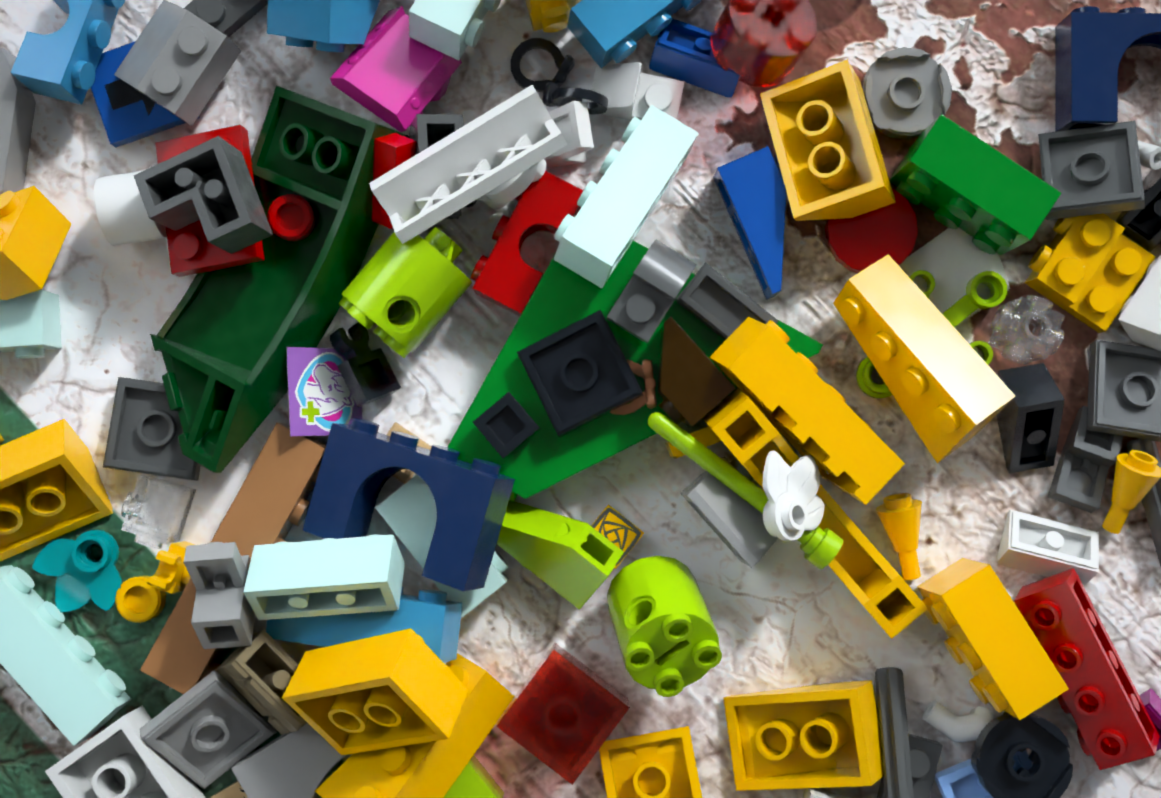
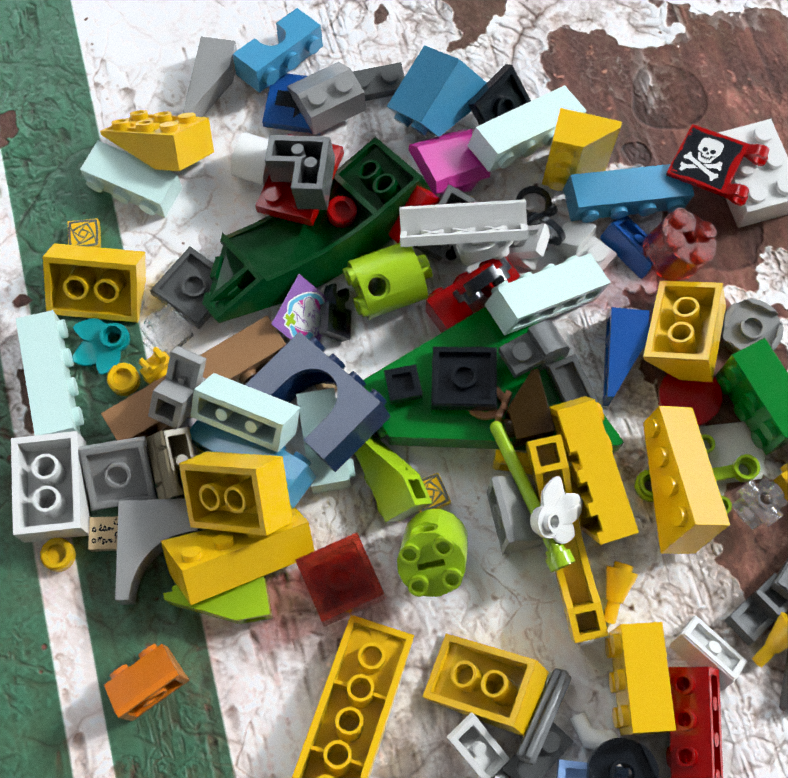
camera: 25 degrees right, 15 degrees down
black slope [996,363,1065,473] -> none
none -> black plate [452,256,512,305]

